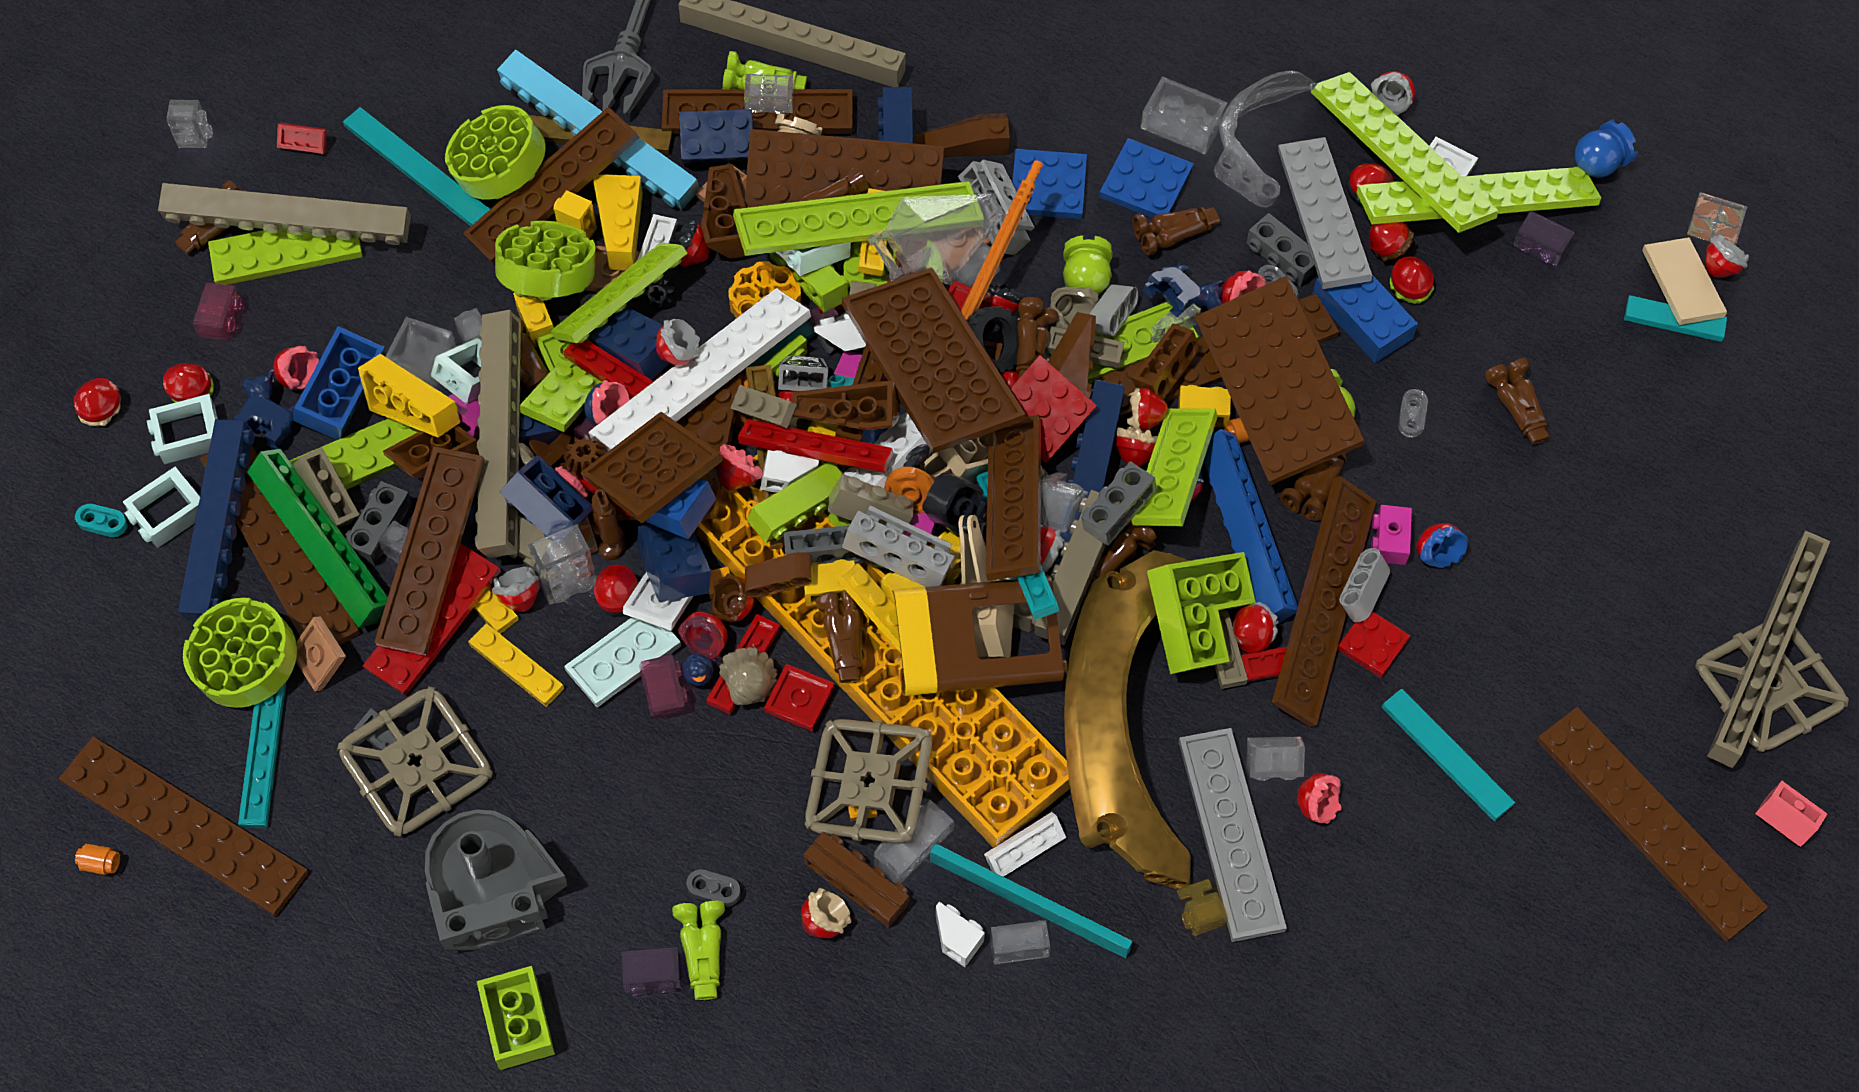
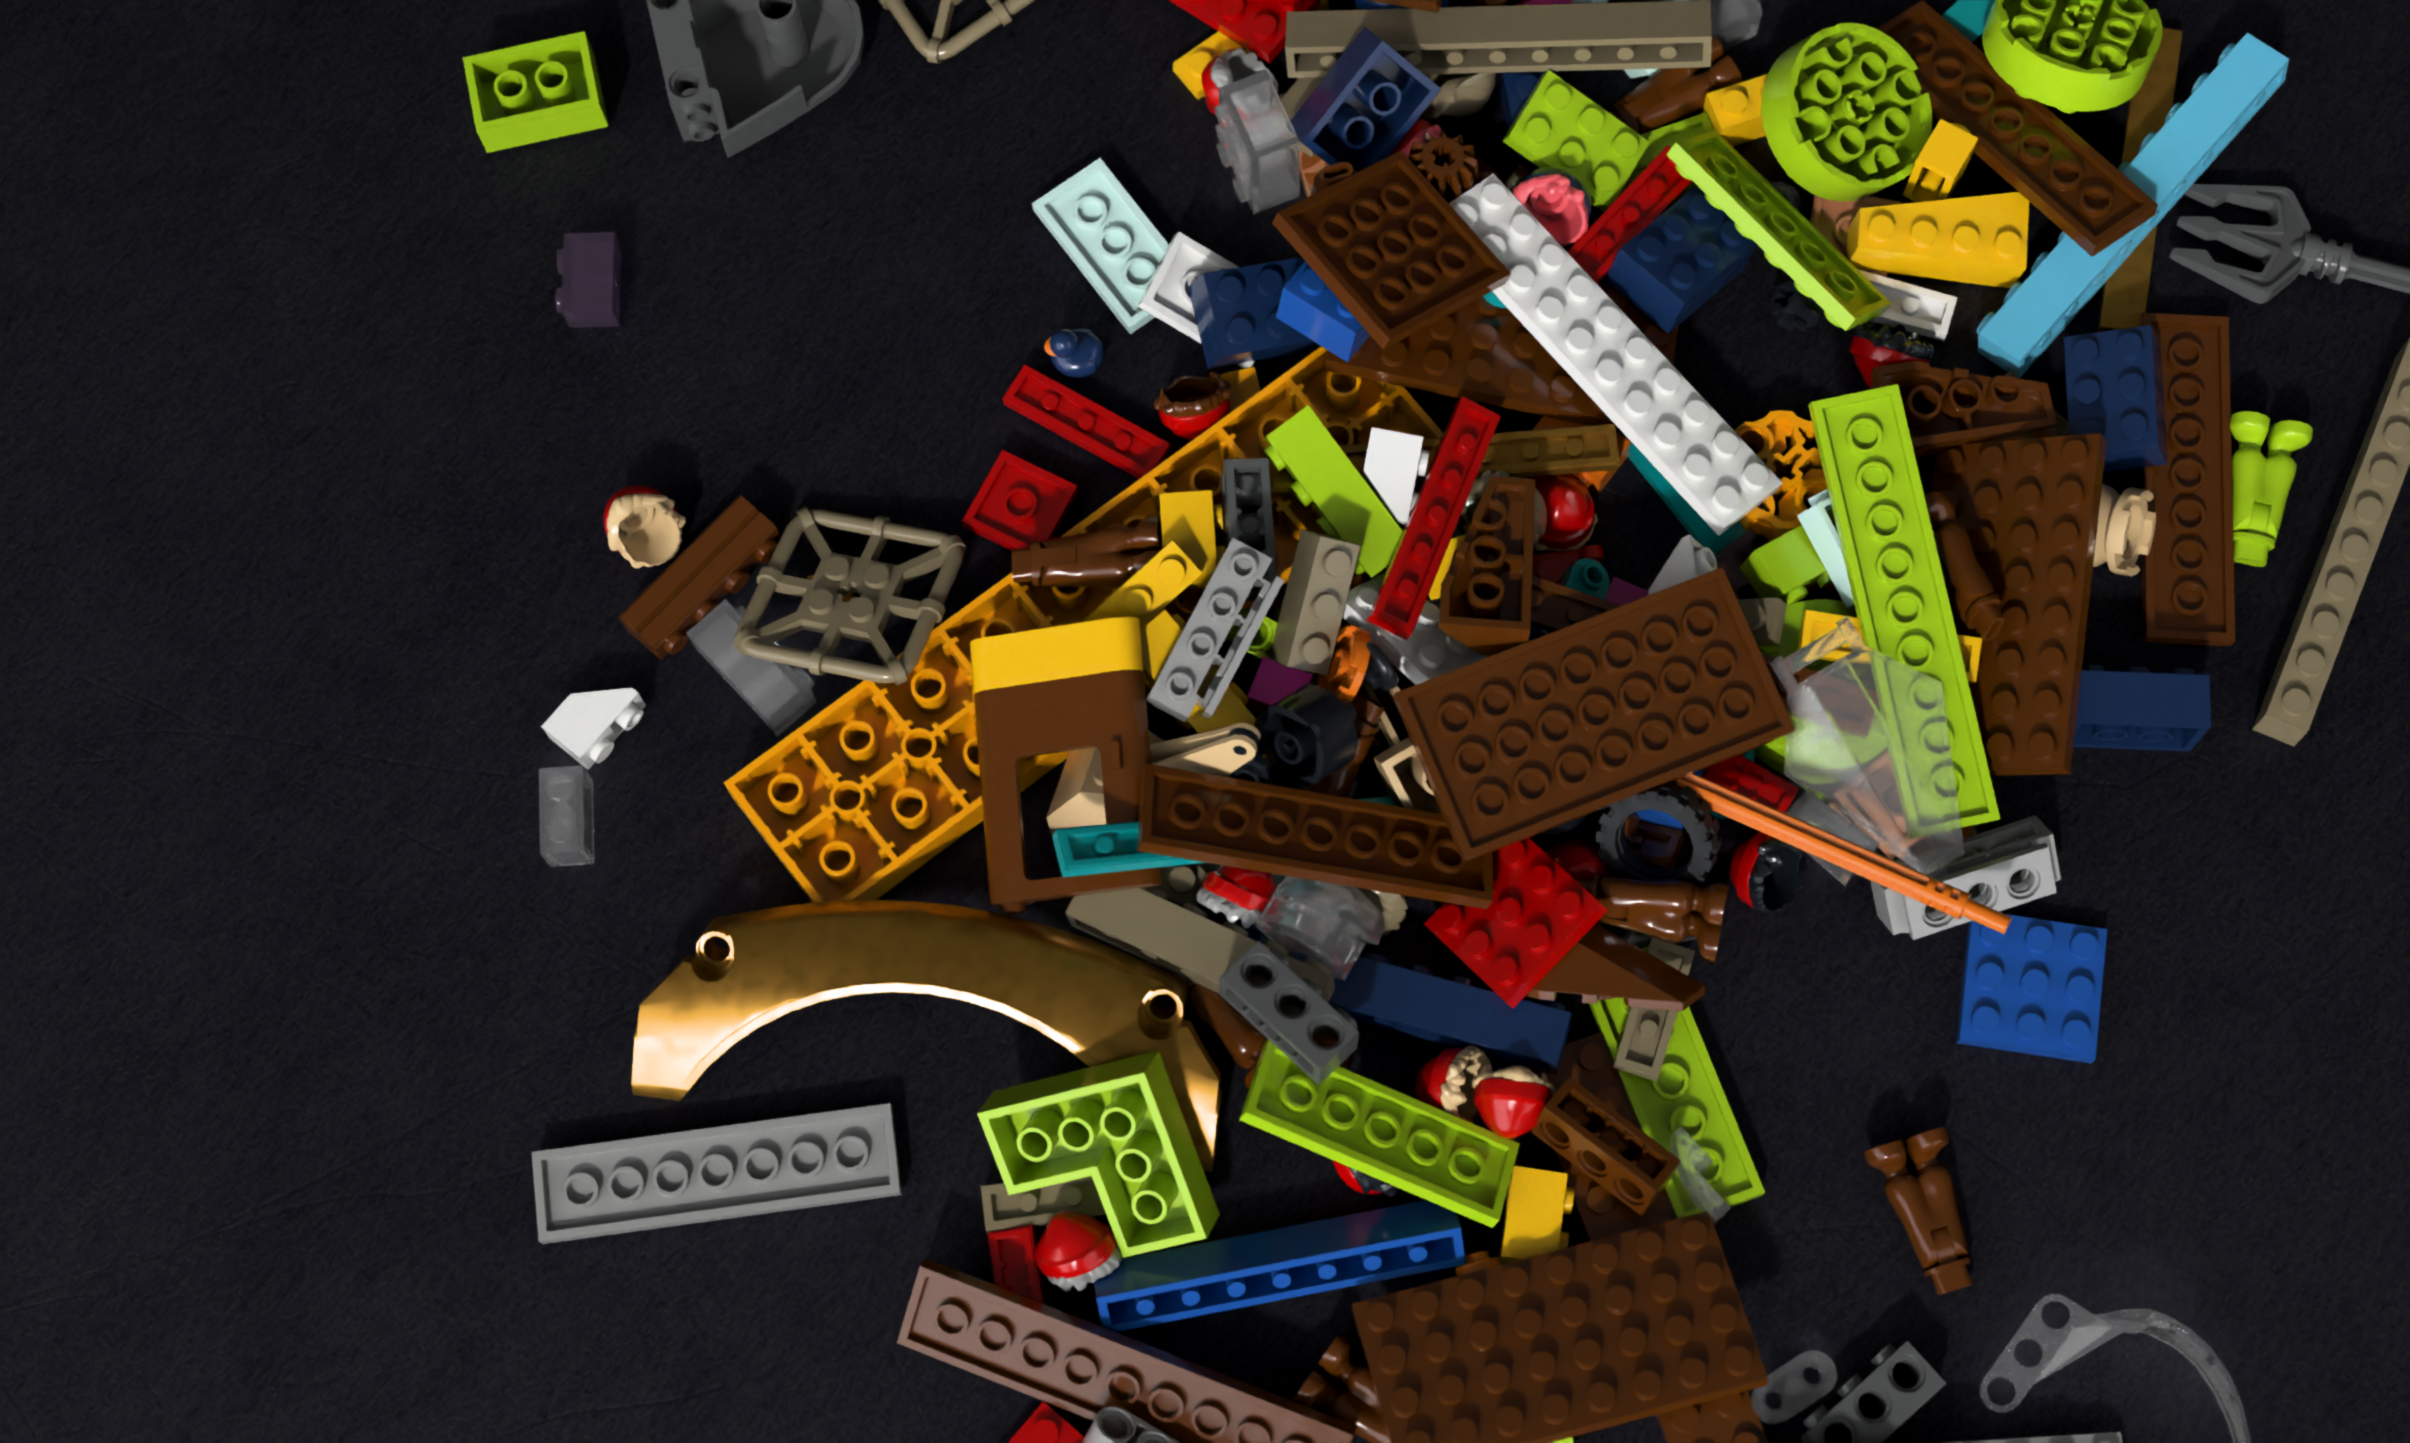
camera: 100 degrees right, 10 degrees up
yellow plate [468,623,564,707] -> none
reddish brown plate [529,432,572,466] -> none
red hair [593,565,638,616] -> none
clear pink brick [639,655,687,717] -> none
light grey hair [656,319,700,366] -> none
lime piece [672,901,725,1000] -> none
clear pink hair [678,612,728,660] -> none
dark grey plate [686,869,741,907] -> none
hair [717,444,763,490] -> none
dark tan hair [719,647,778,705] -> none
dark tan plate [730,385,797,428] -> none
clear brick [744,74,794,114] -> none
reddish brown beam [745,552,812,597] -> none
lime plate [764,334,807,381] -> none
light grey torso [778,356,828,391] -> none
reddish brown wedge [913,113,1010,157] -> none
teal tile [930,844,1132,958] -> none
white plate [984,812,1066,877] -> none
dark tan hair [1050,287,1100,330] -> none
lime tile [1063,236,1112,296] -> none
light grey beam [1089,285,1138,336] -> none
blue plate [1099,138,1194,218] -> none
clear brick [1141,77,1227,154] -> none
dark blue animal [1142,264,1224,320] -> none
clear yellow brick [1177,879,1227,936] -> none
coral hair [1222,271,1266,303] -> none
clear brick [1246,737,1305,781] -> none
coral hair [1297,773,1341,824] -> none

